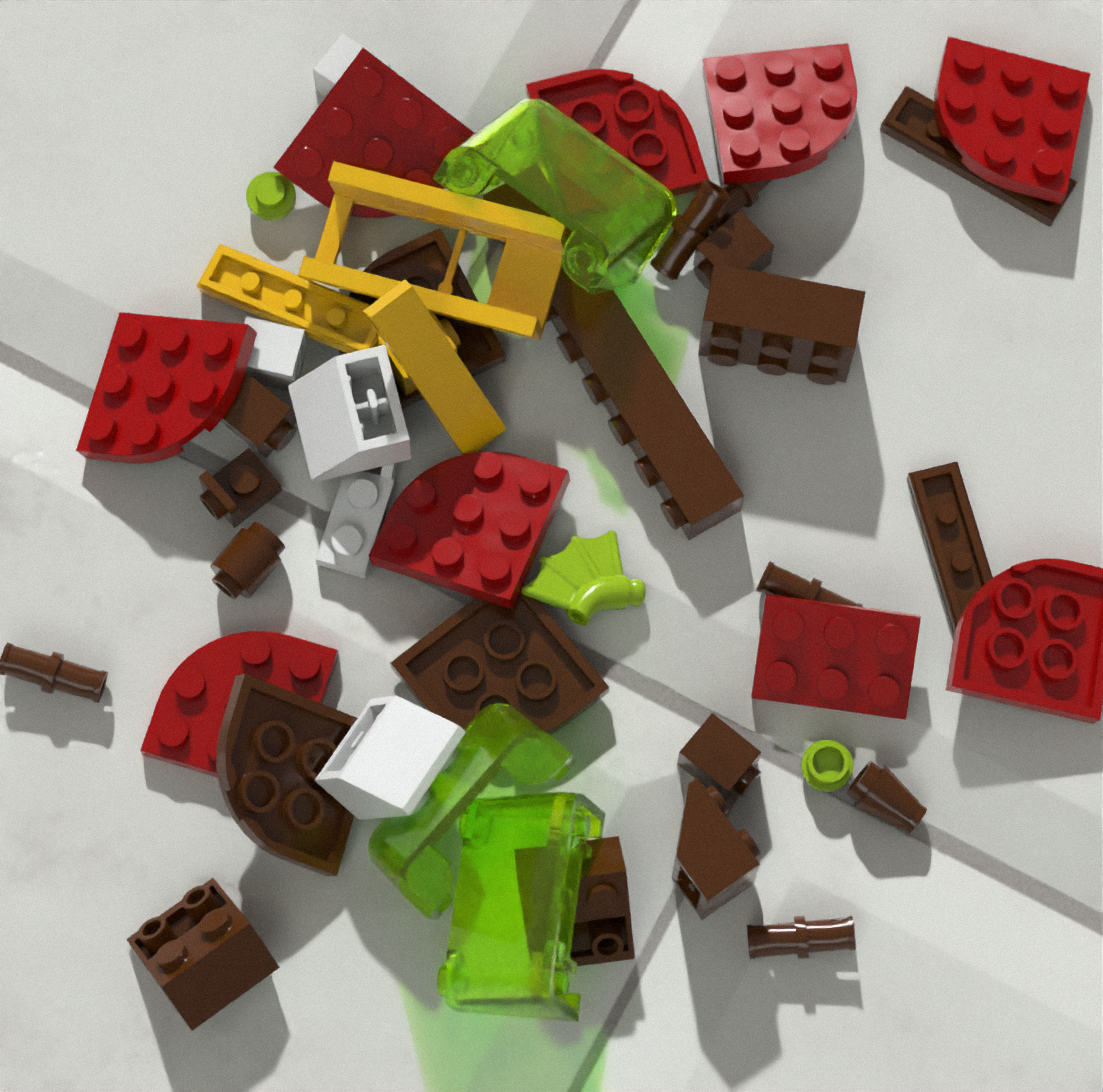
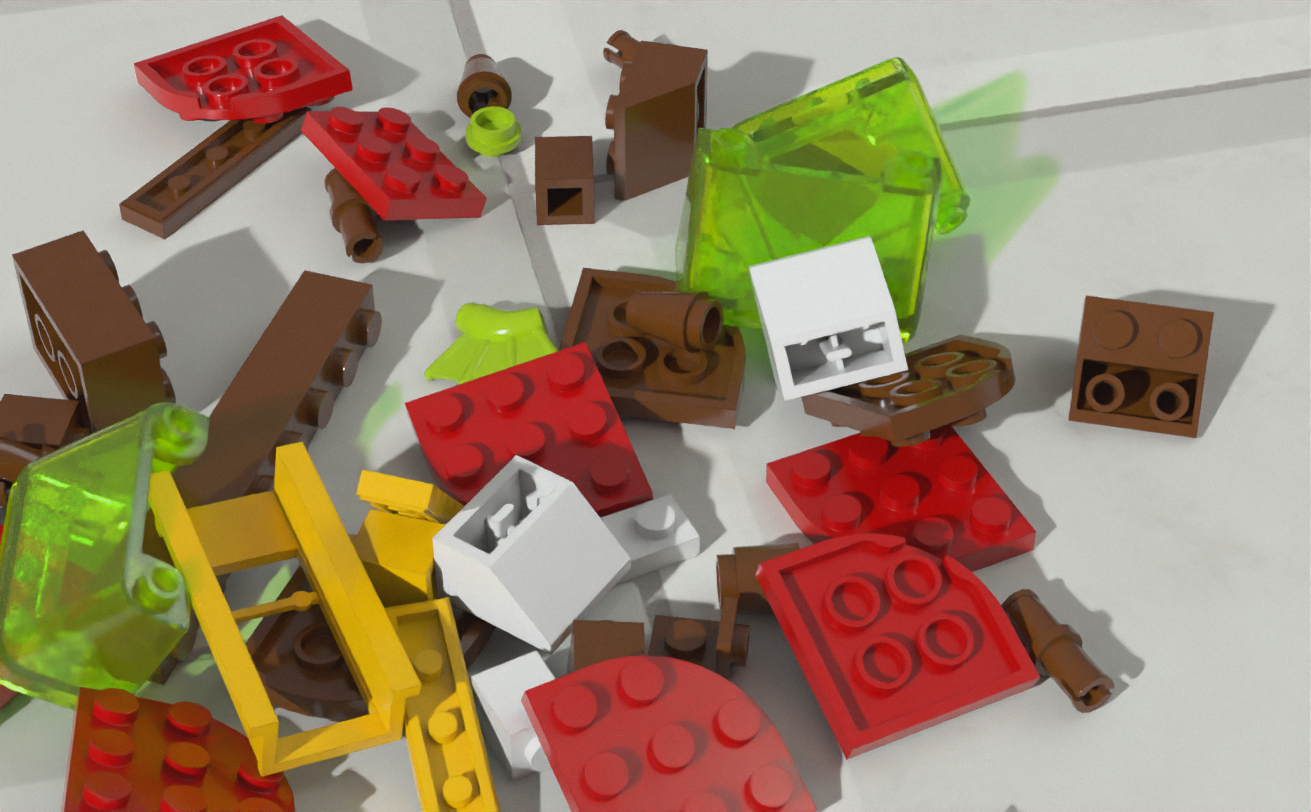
camera: 130 degrees left, 30 degrees down
none -> reddish brown cone [626,291,723,353]
none -> red plate [755,533,1040,760]

